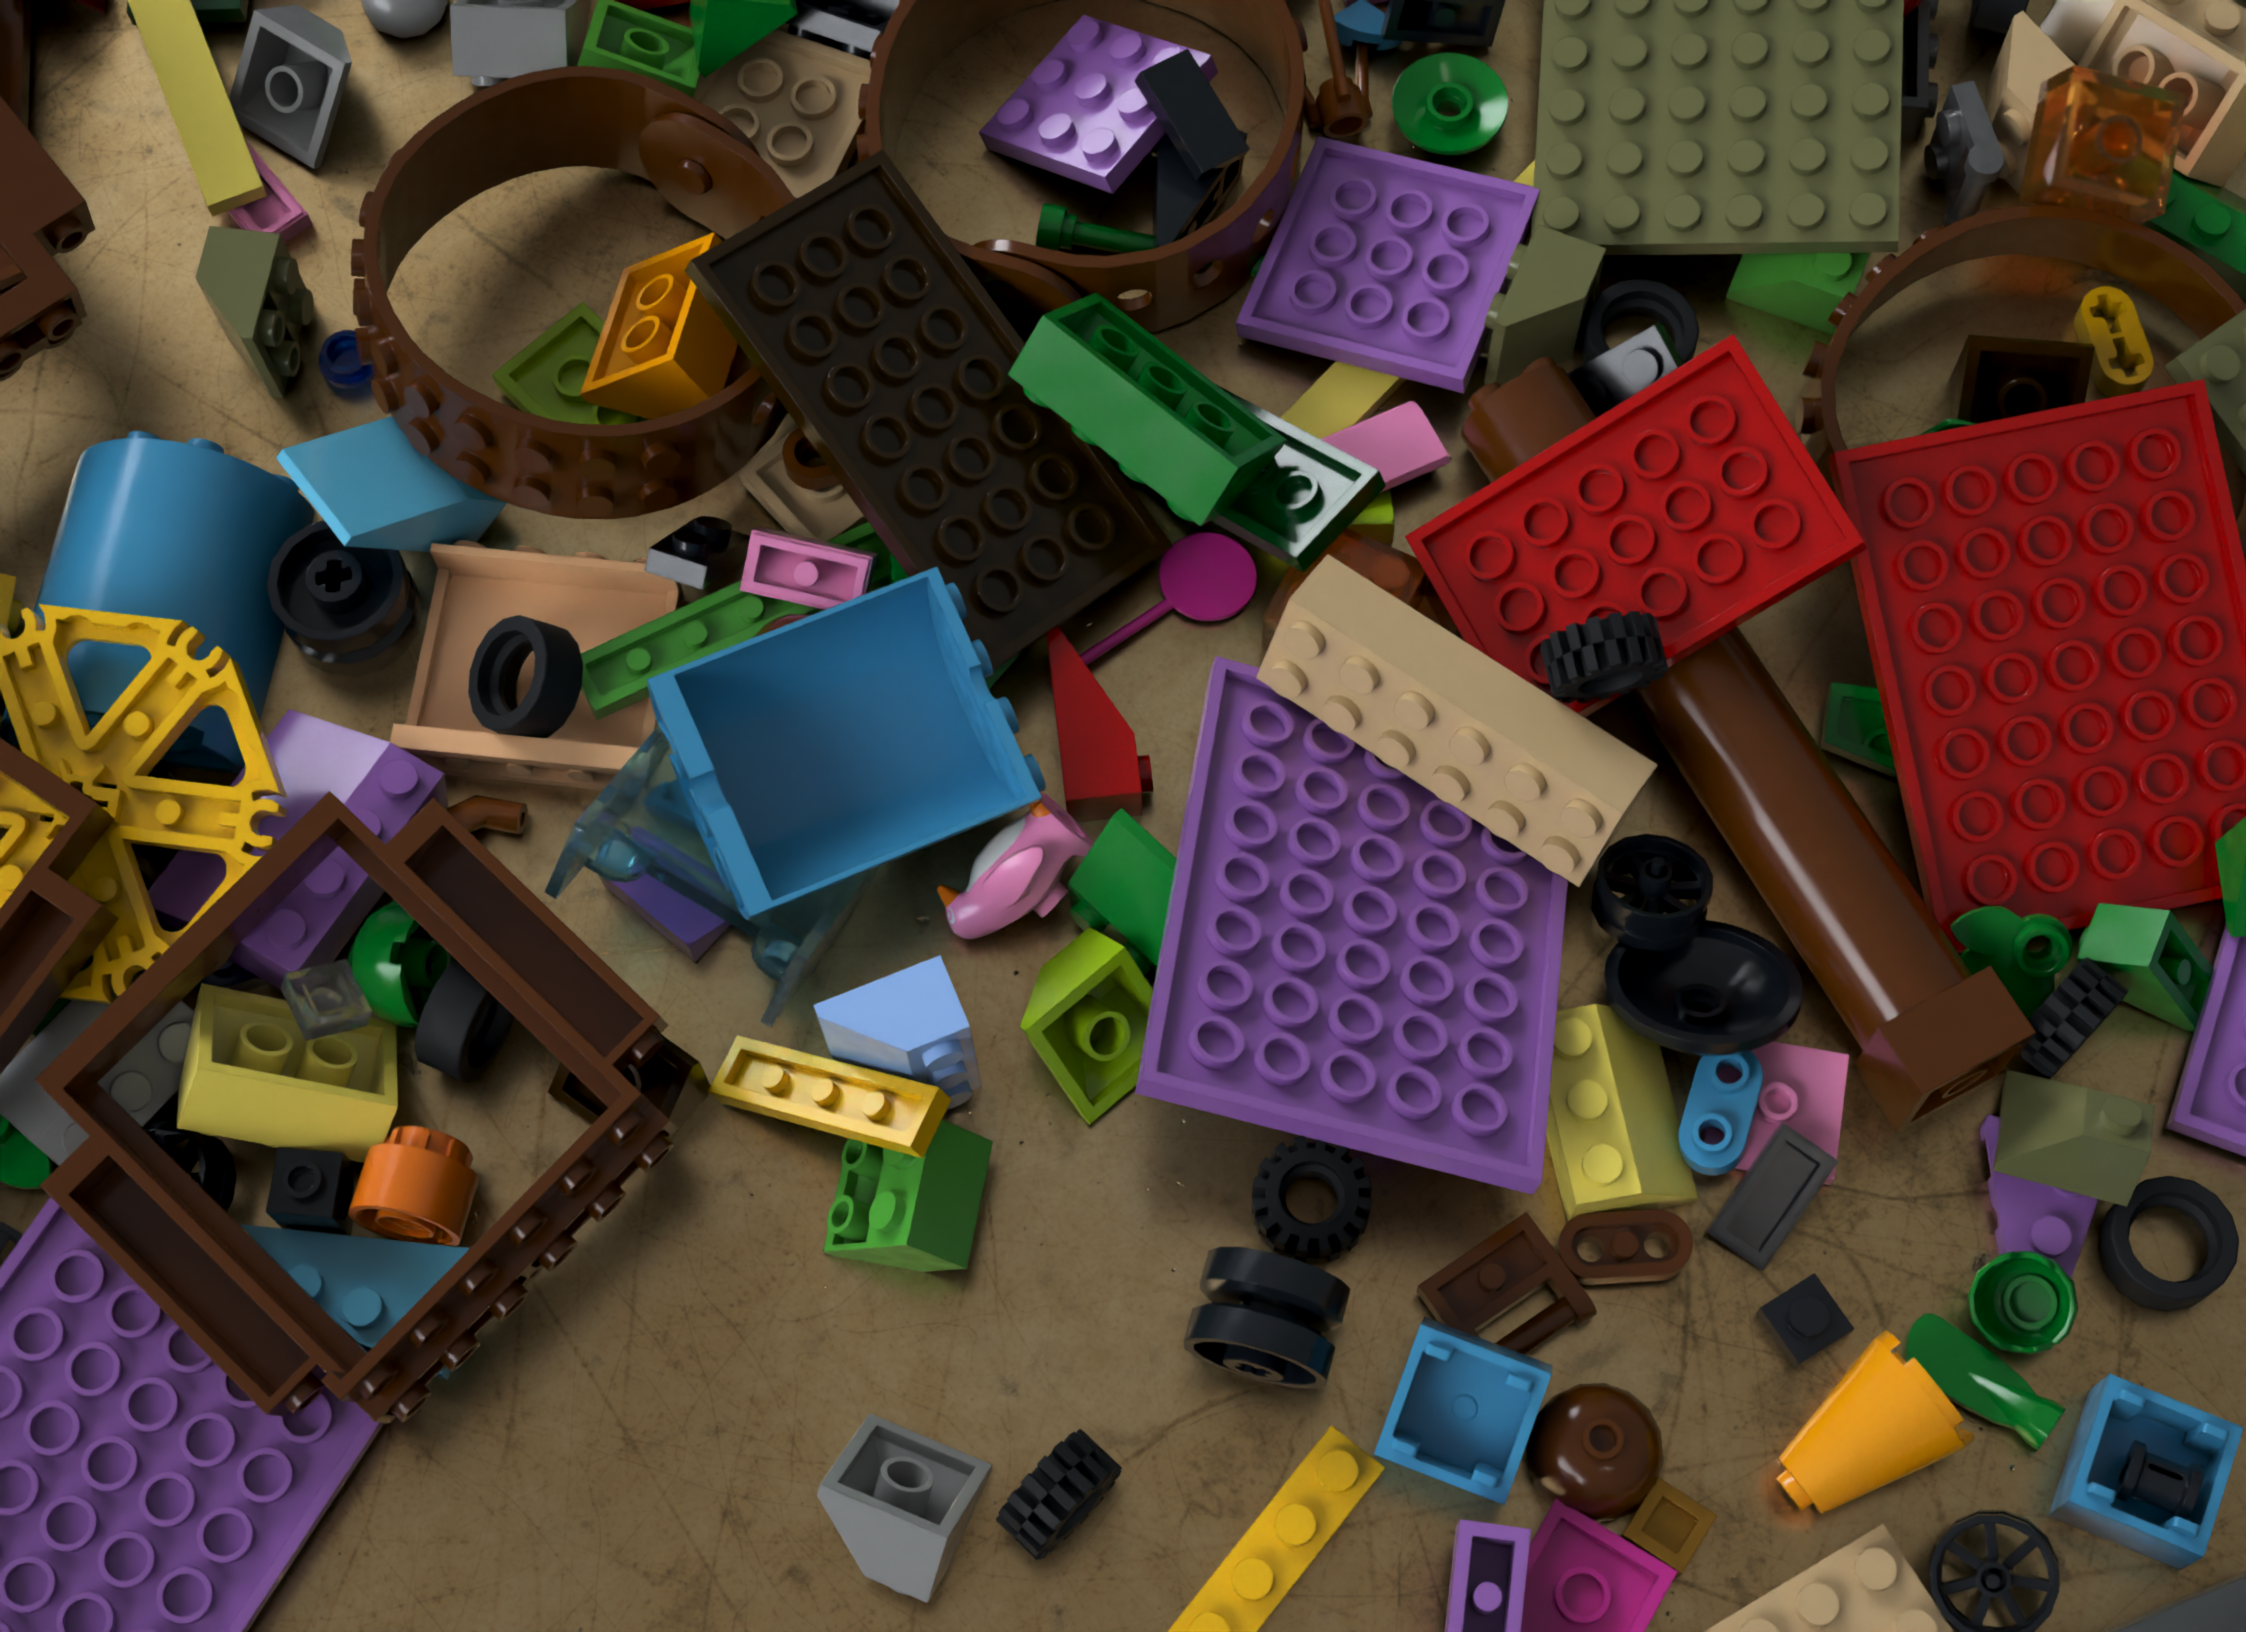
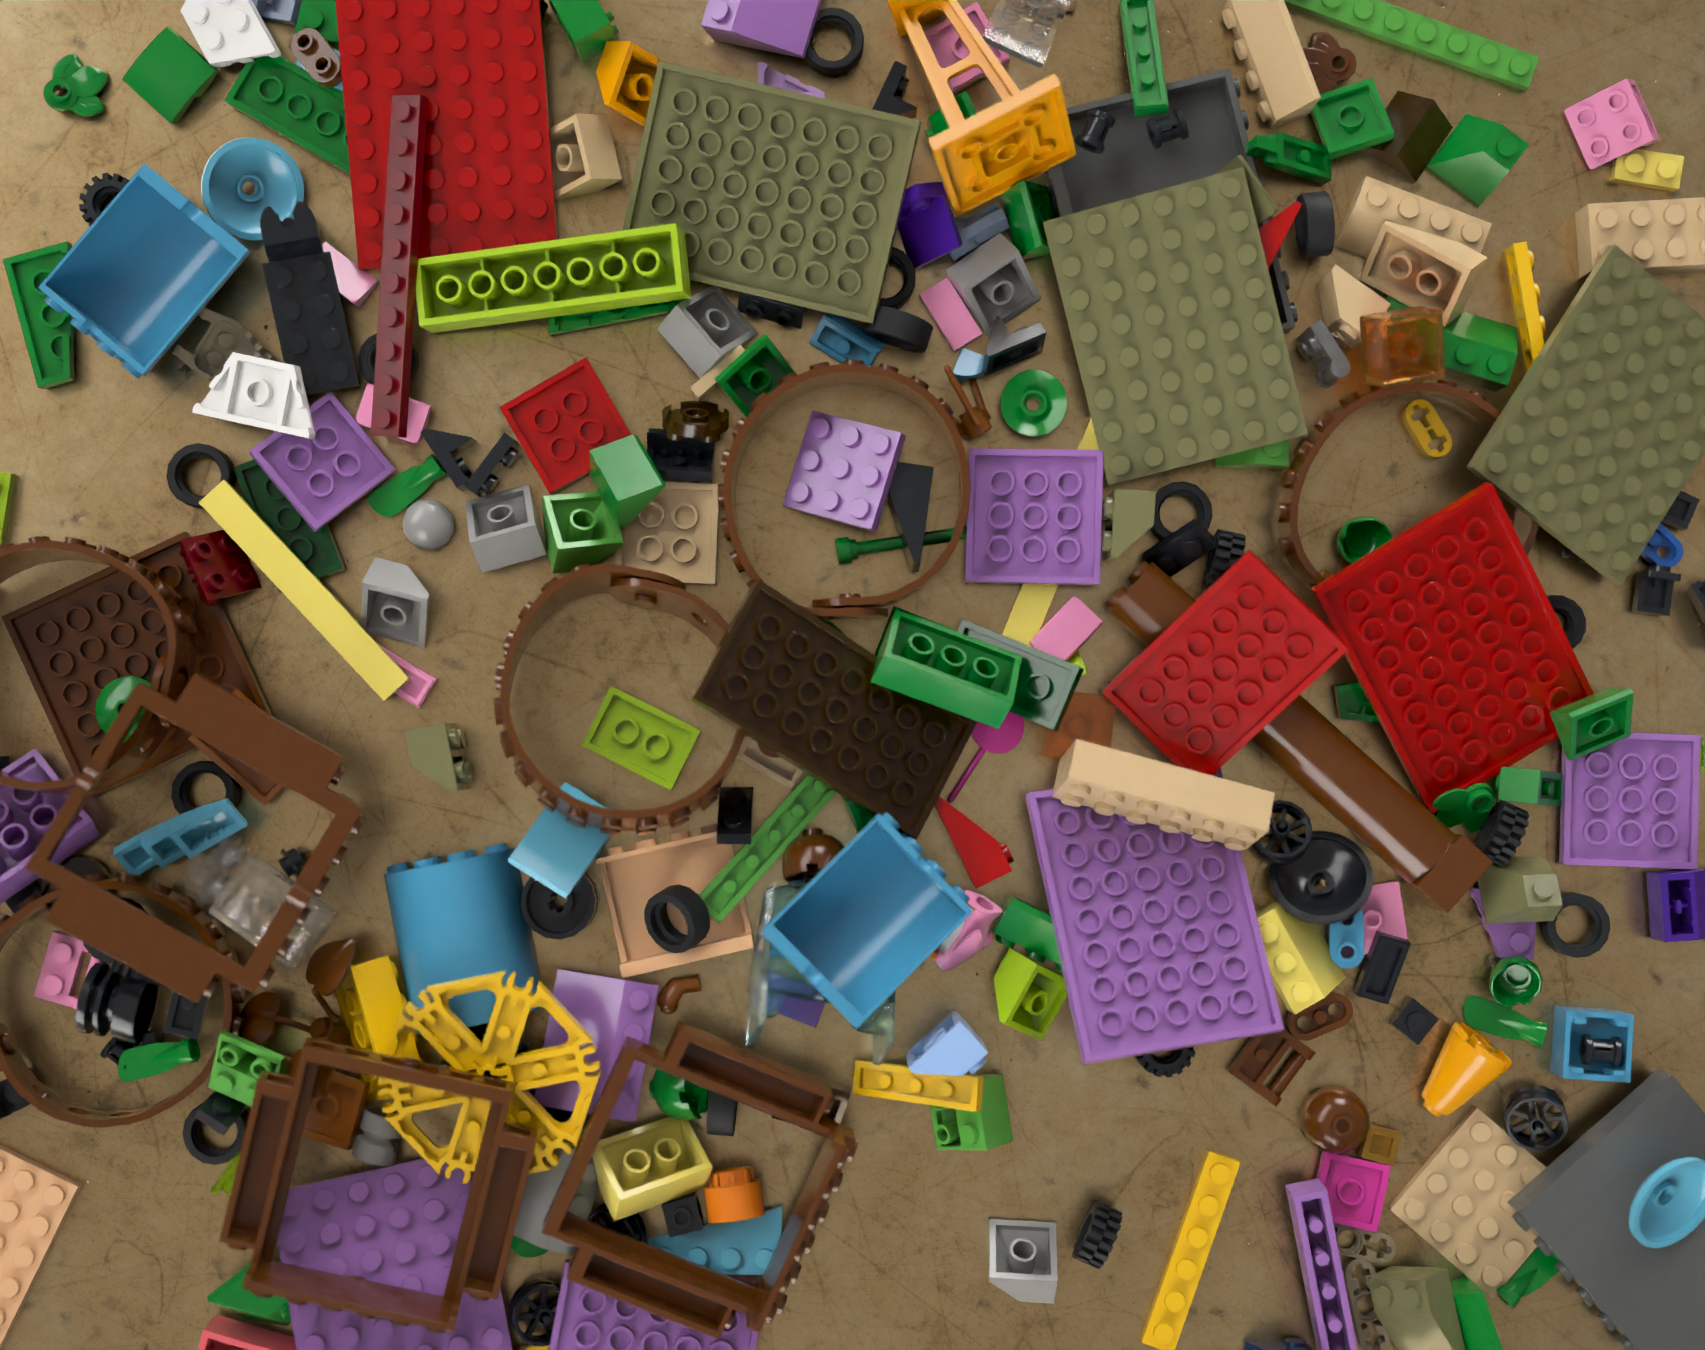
camera: 30 degrees left, 20 degrees up
clear plate [280,959,372,1041] -> none
clear blue plate [319,330,374,389] -> none
light orange slope [580,232,738,419] -> none
bright pink slope [740,527,878,610] -> none
black tile [1134,49,1250,181] -> none
black wheel [1184,1247,1351,1389] -> none
dark azure container [1374,1317,1553,1505] -> none
black tyre [1540,611,1669,703] -> none
dark brown slope [1950,334,2095,424] -> none

